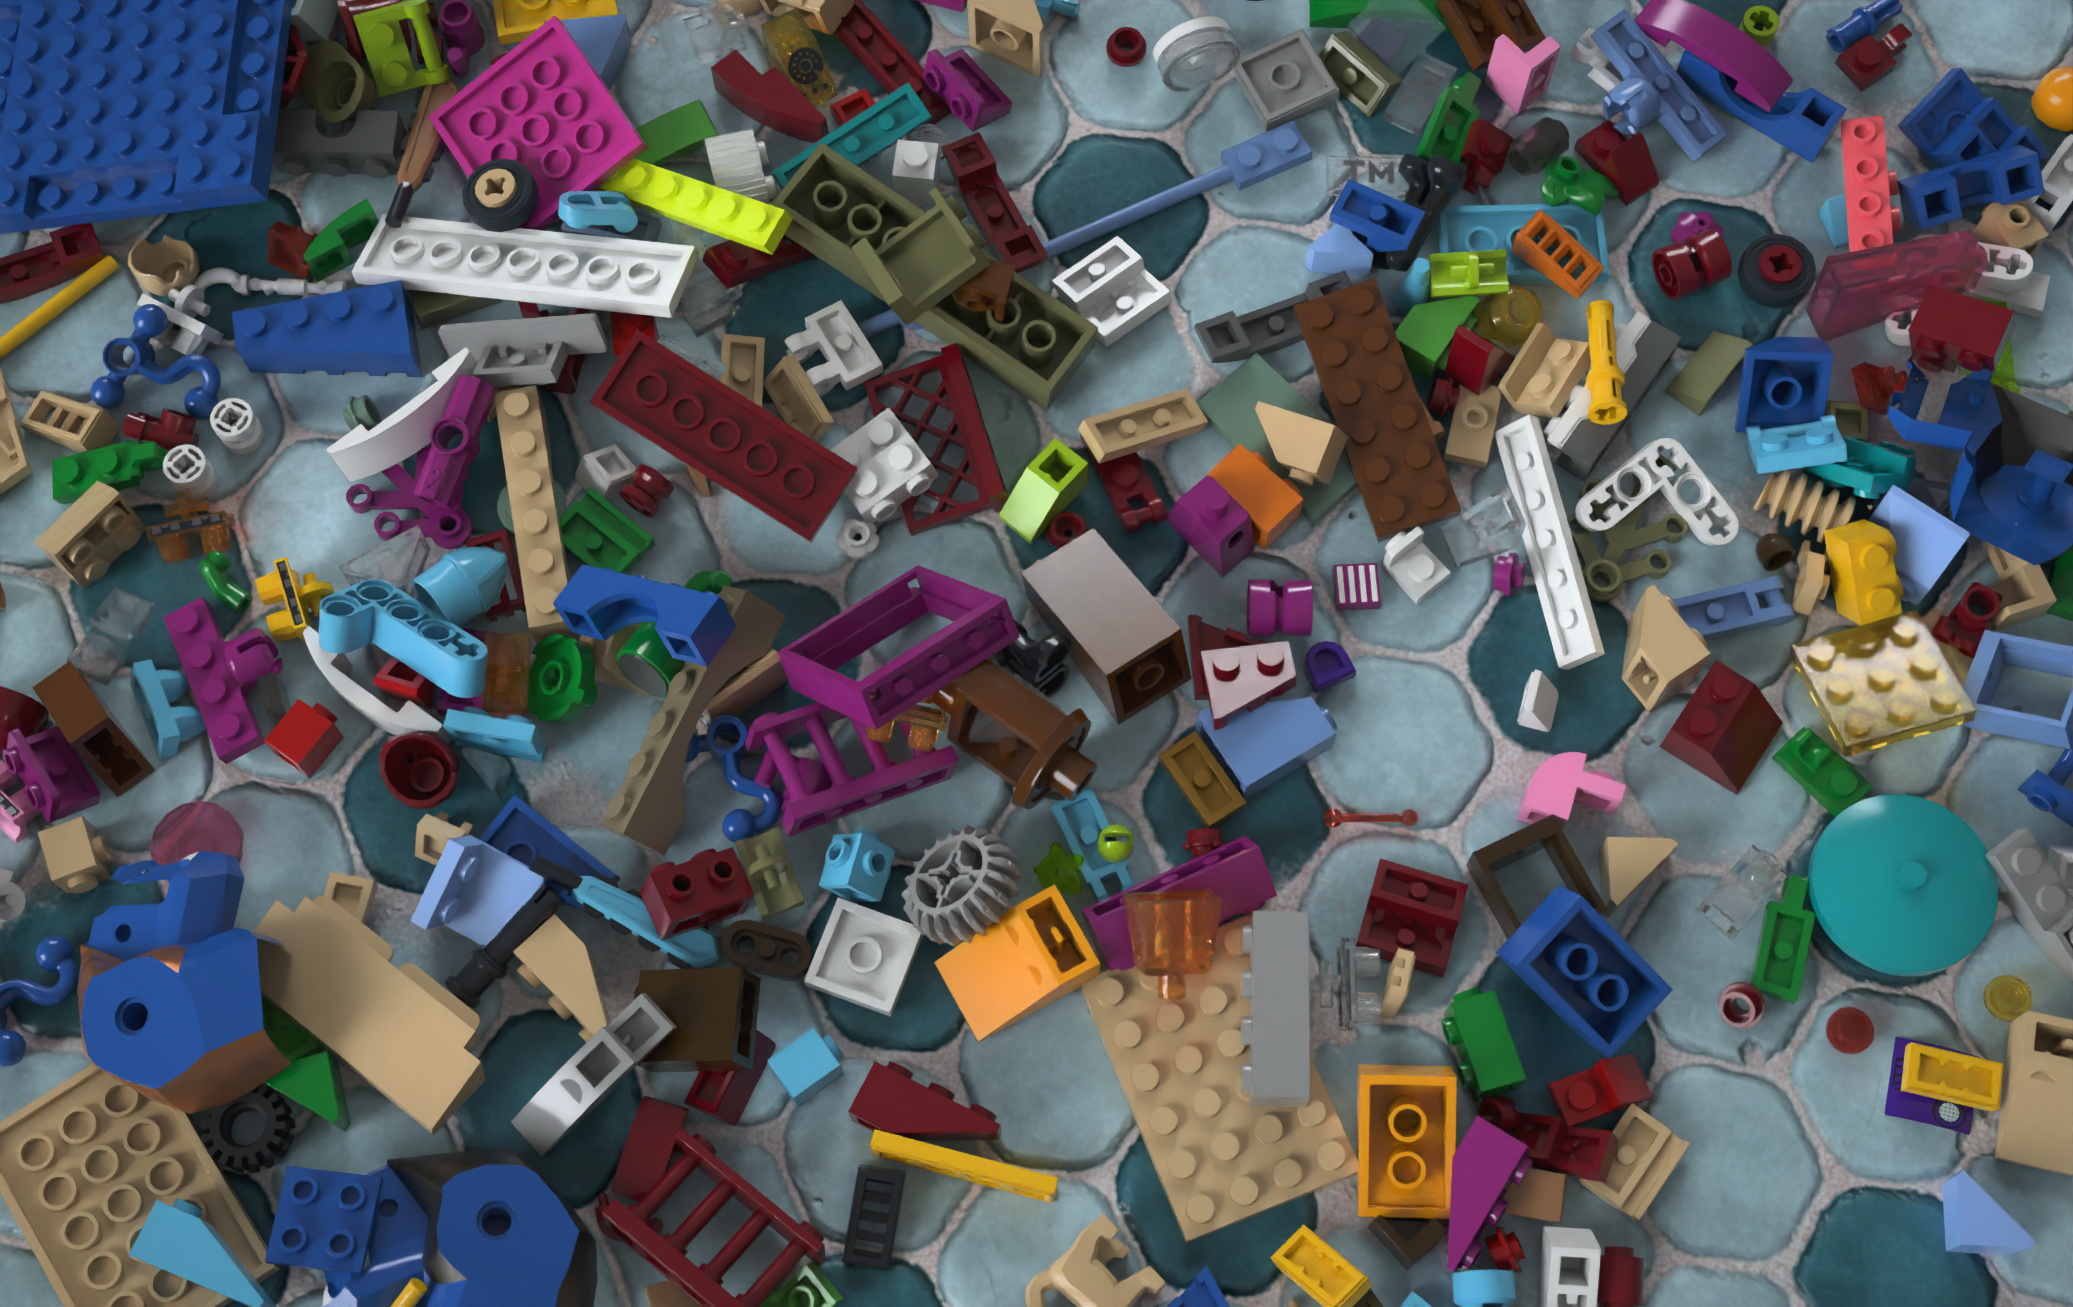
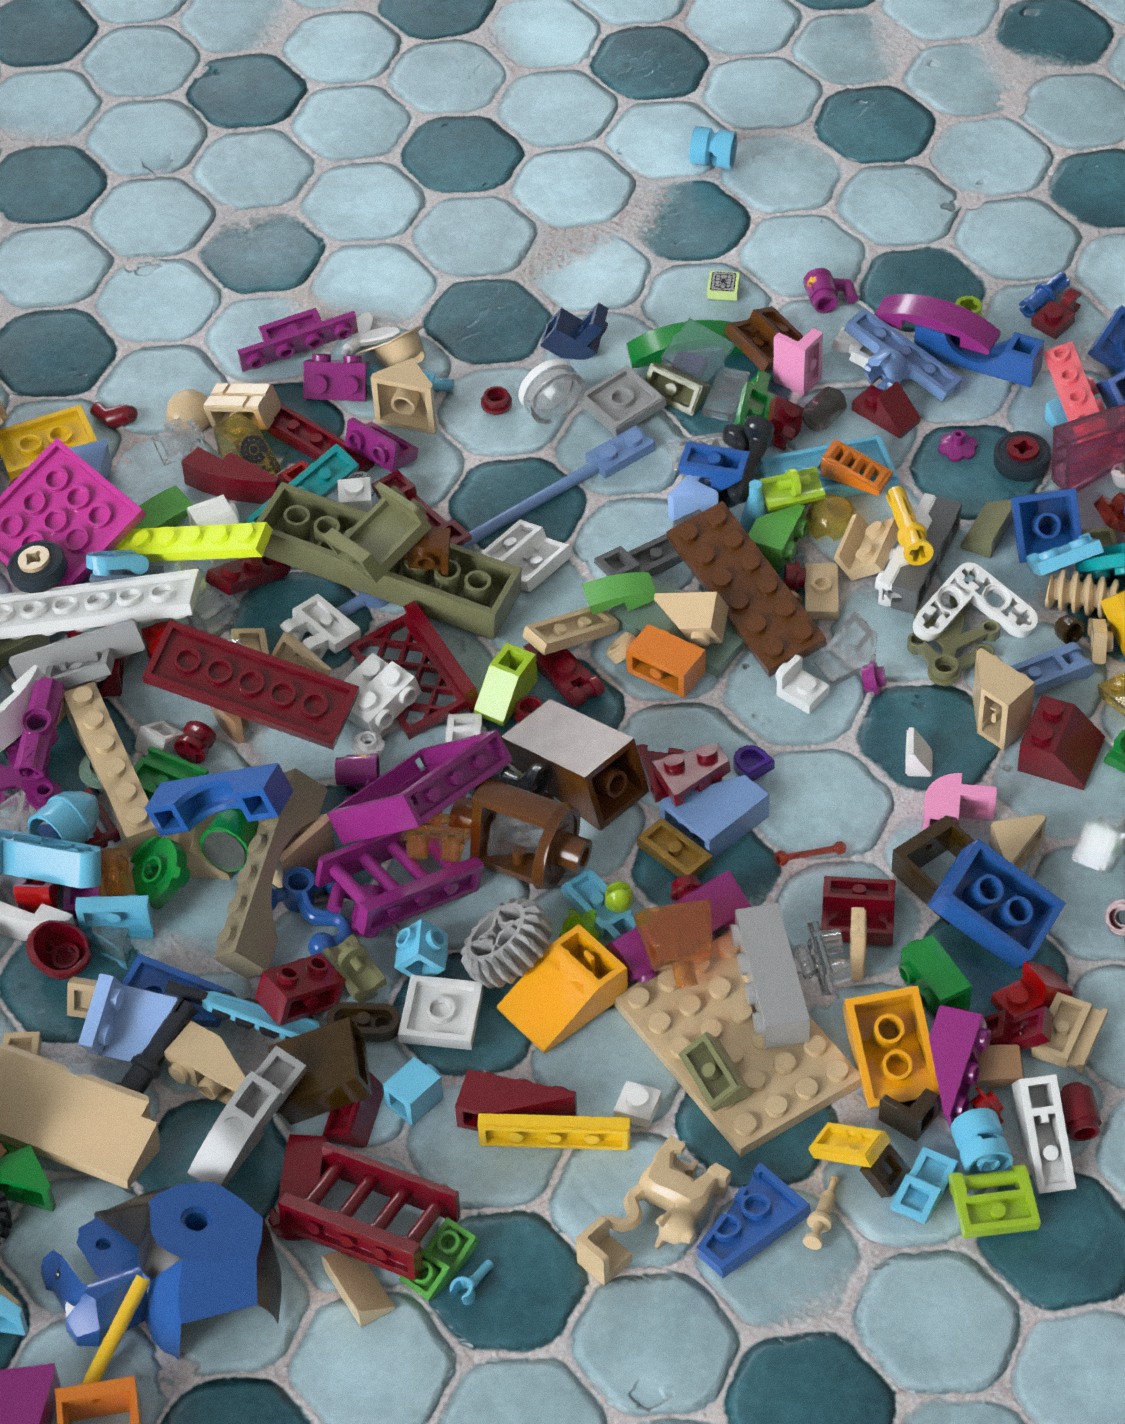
camera: 10 degrees left, 20 degrees down
blue plate [265,1166,384,1275] -> none
black slope [842,1164,907,1270] -> none
magenta torso [1166,475,1254,577] -> none
magenta wheel [1247,579,1313,636] -> none
magenta tile [1332,563,1381,611] -> none
dark red slope [1444,324,1515,396] -> none
white plate [1494,414,1605,670] -> none
green plate [1540,156,1619,216] -> none
dark red wheel [1652,229,1732,301] -> none
none -> magenta piece [335,753,380,800]
none -> white slope [445,713,483,743]
none -> bright green slope [582,572,657,615]
none -> tan tile [606,632,636,664]
none -> white plate [614,1080,662,1128]
none -> olive slope [678,1031,752,1112]

